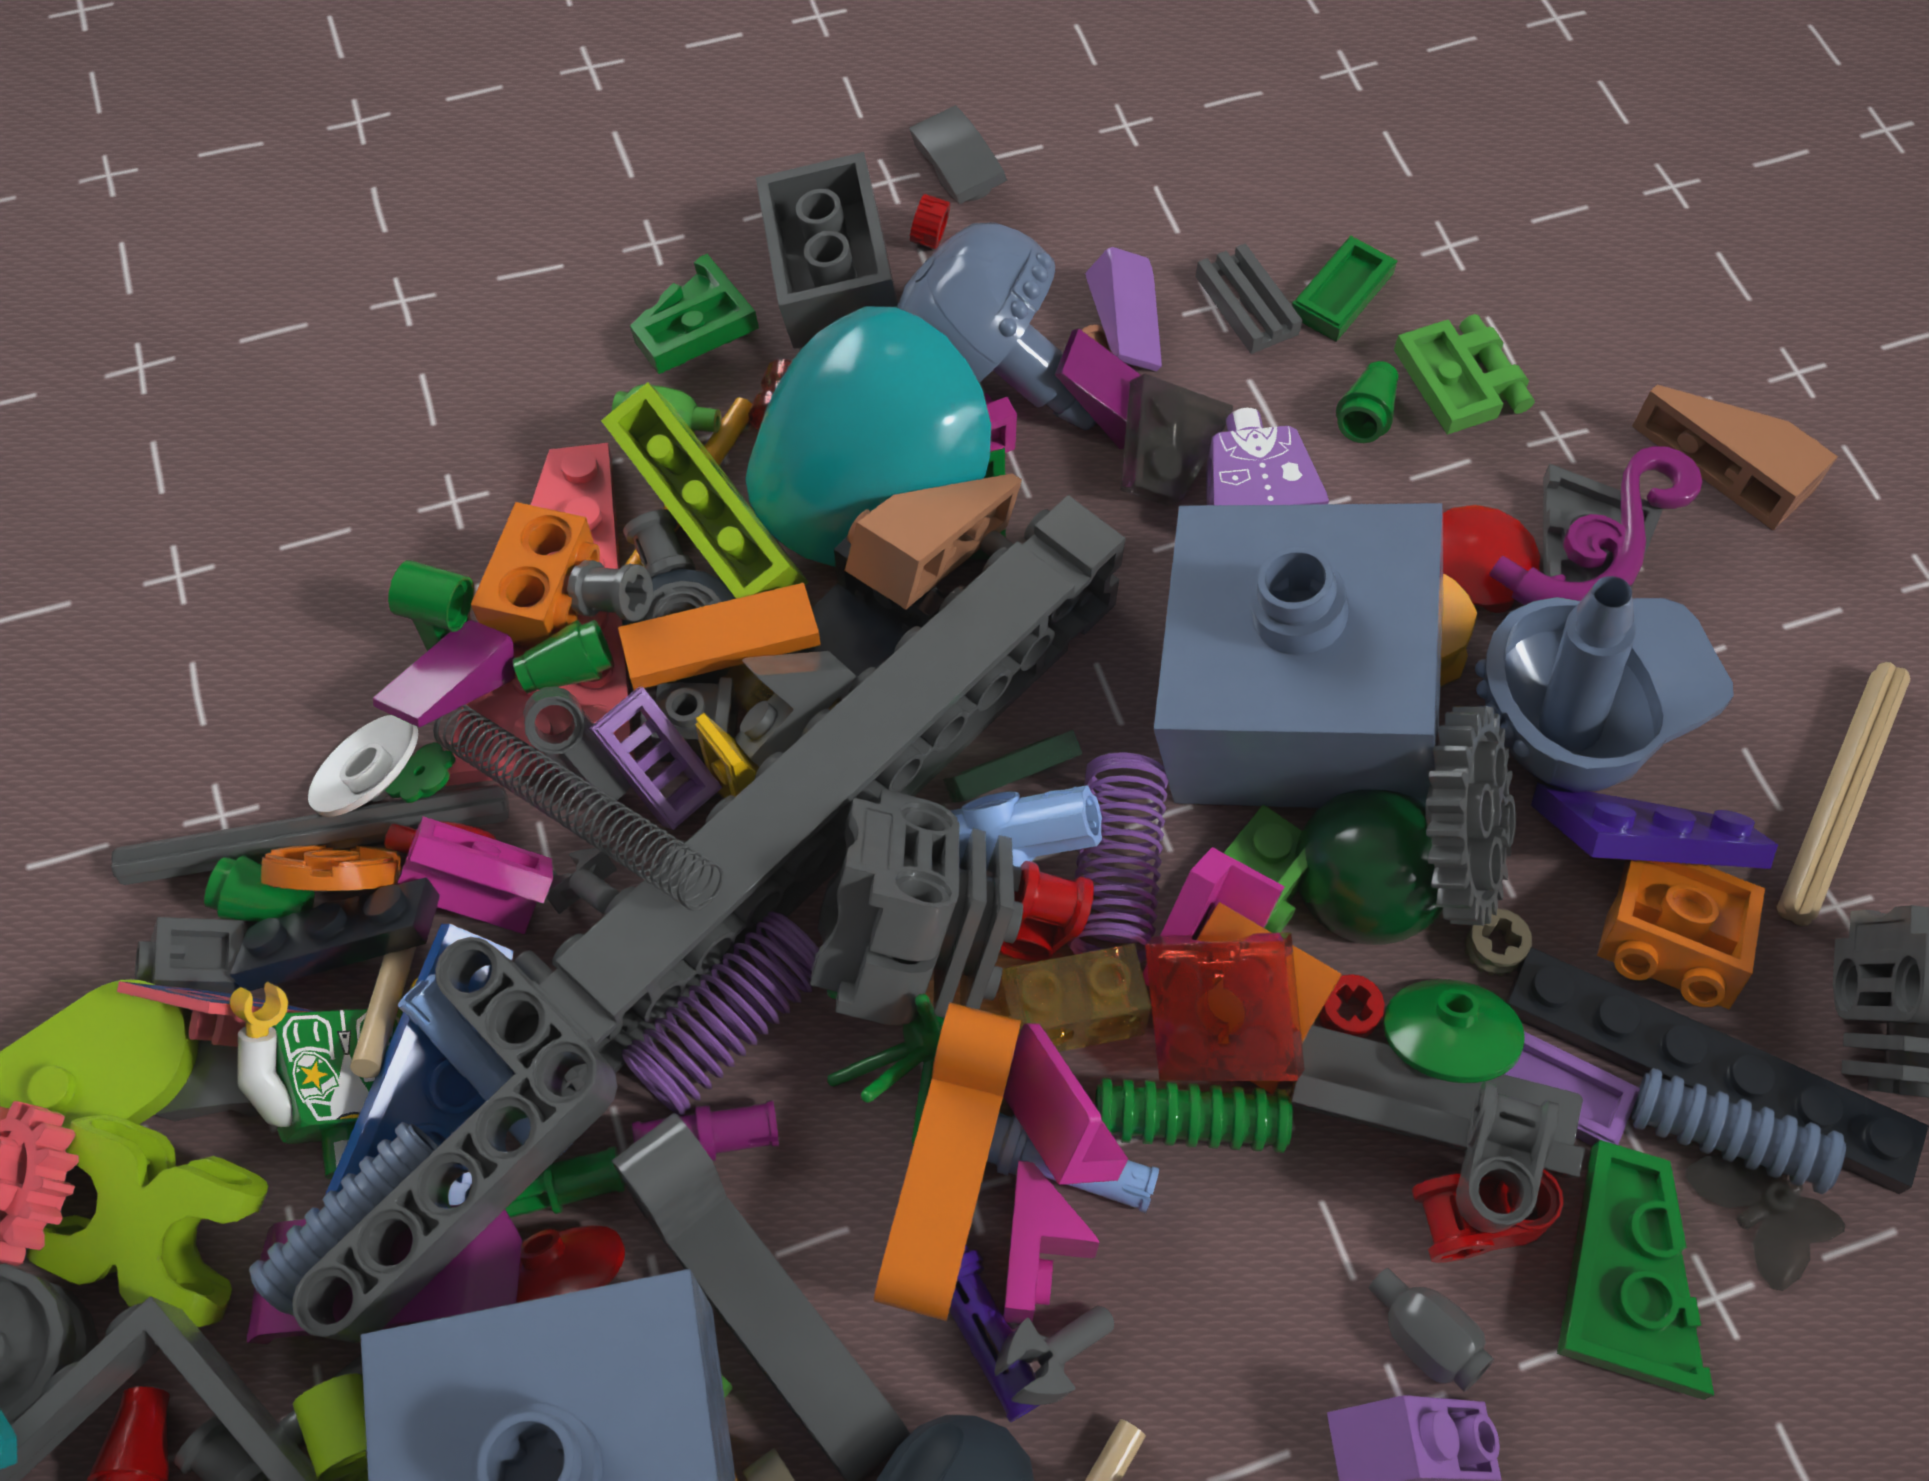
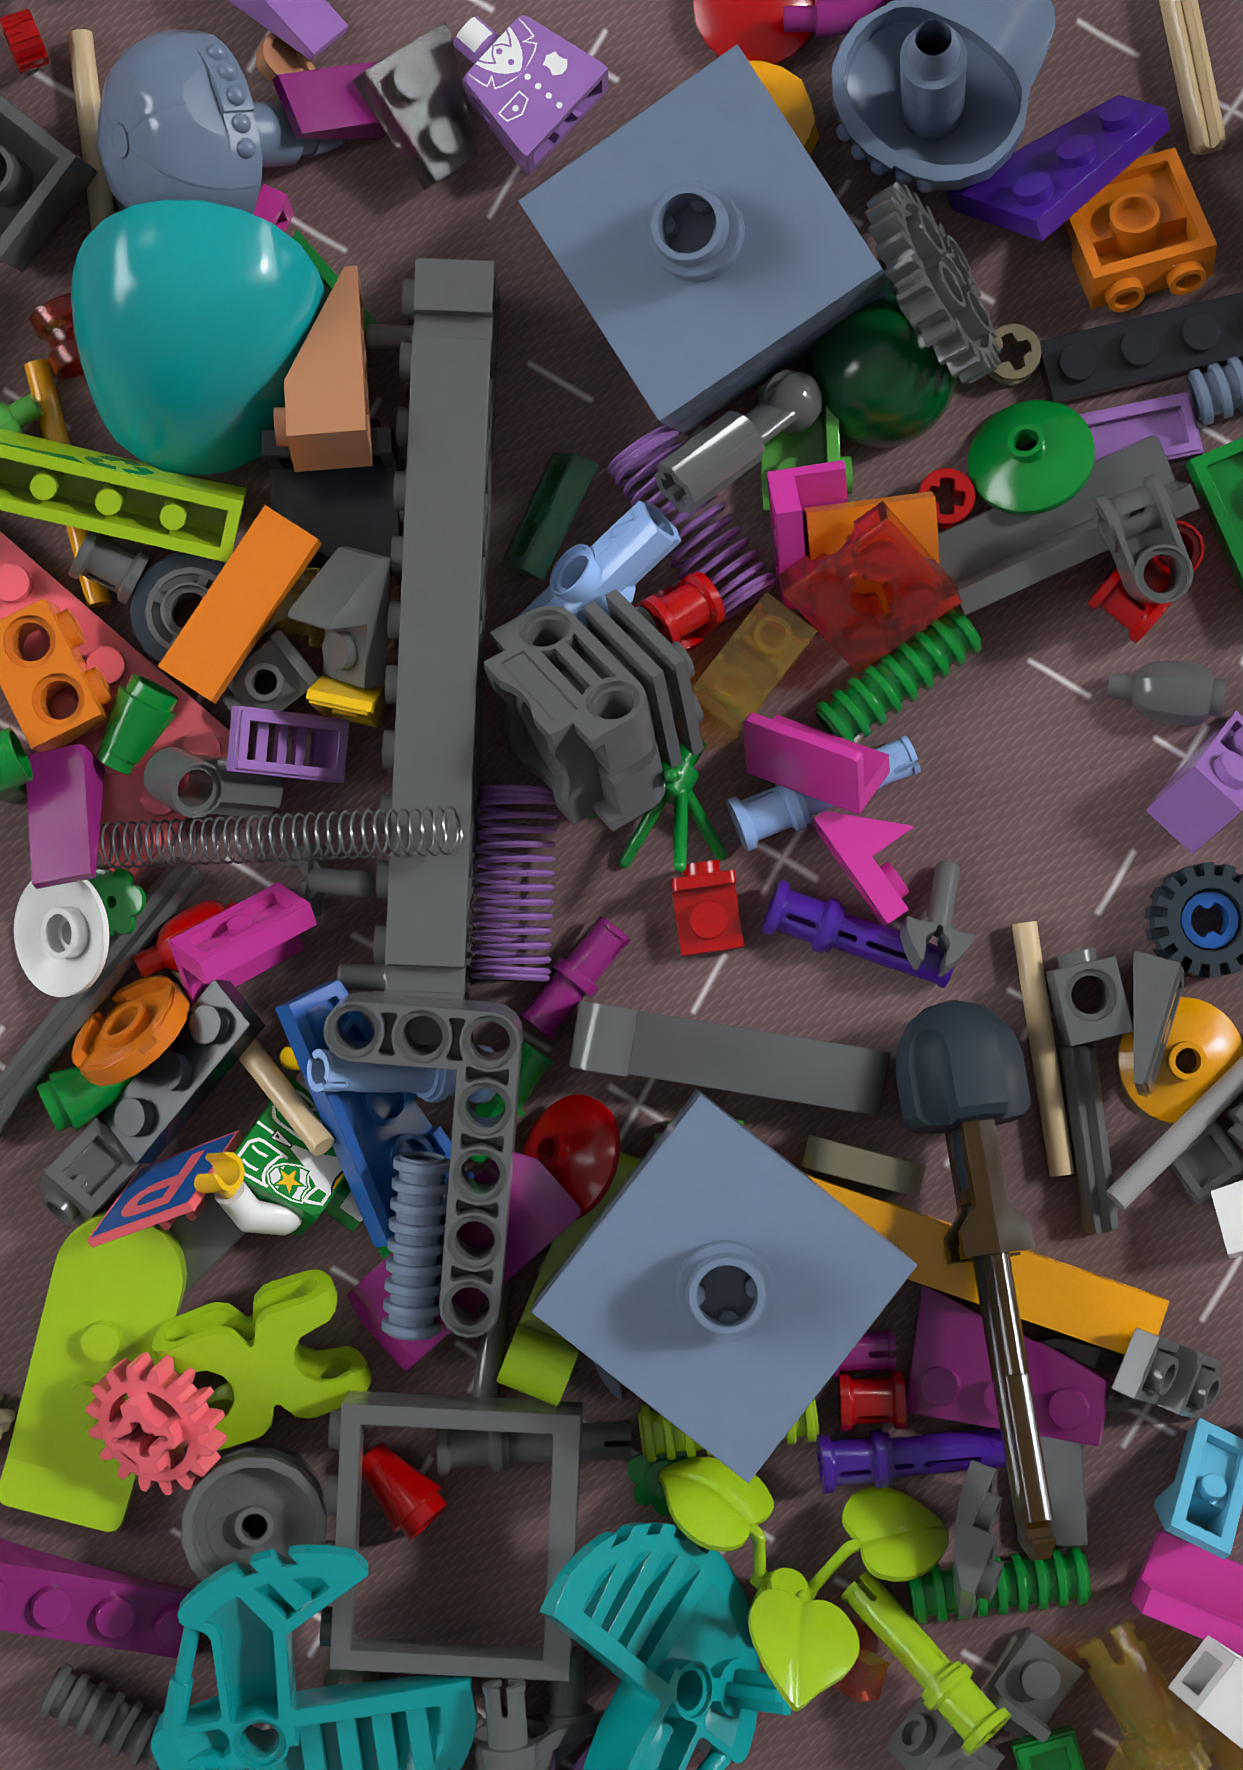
camera: 40 degrees left, 25 degrees up
dark grey bush [567,560,653,622] -> none
orange beam [873,1002,1021,1321] -> none
none -> dark grey piece [654,370,822,514]
none -> red bracket [670,860,744,956]

